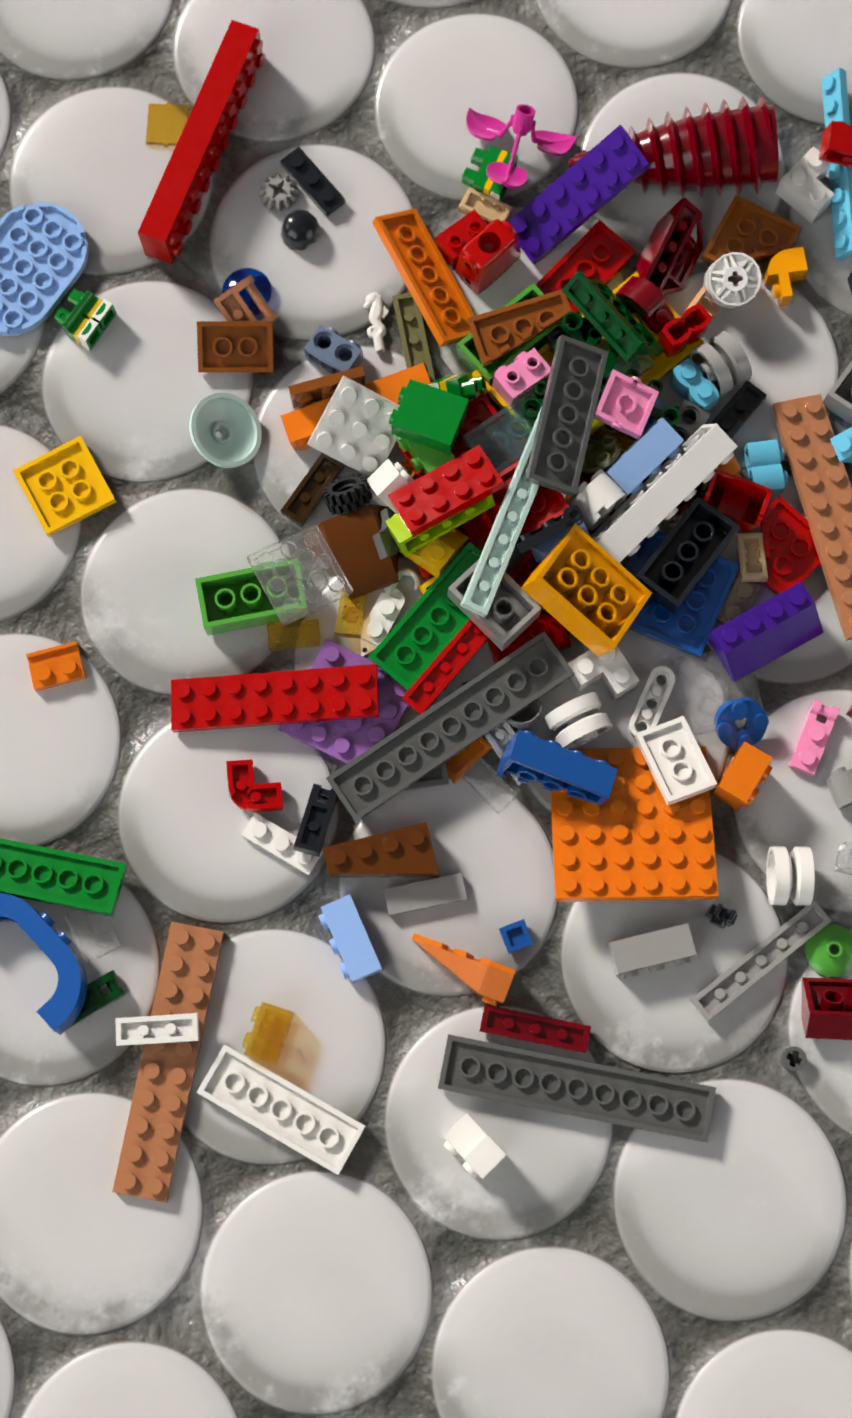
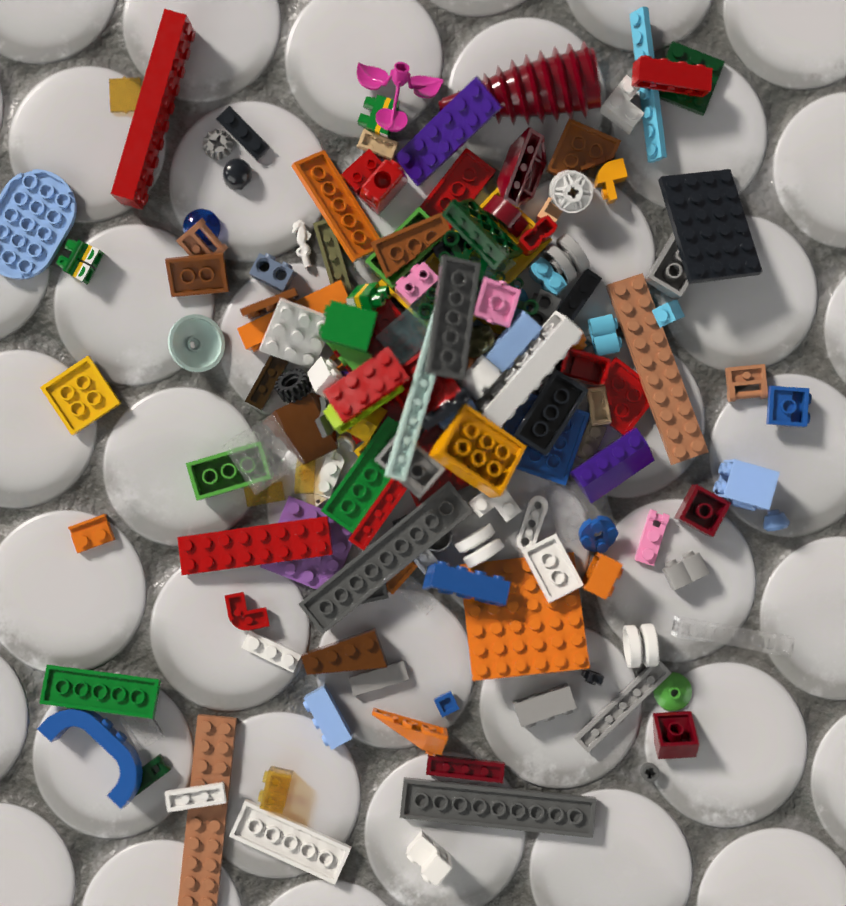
camera: 10 degrees left, 10 degrees up
black plate [294,783,338,857] -> none

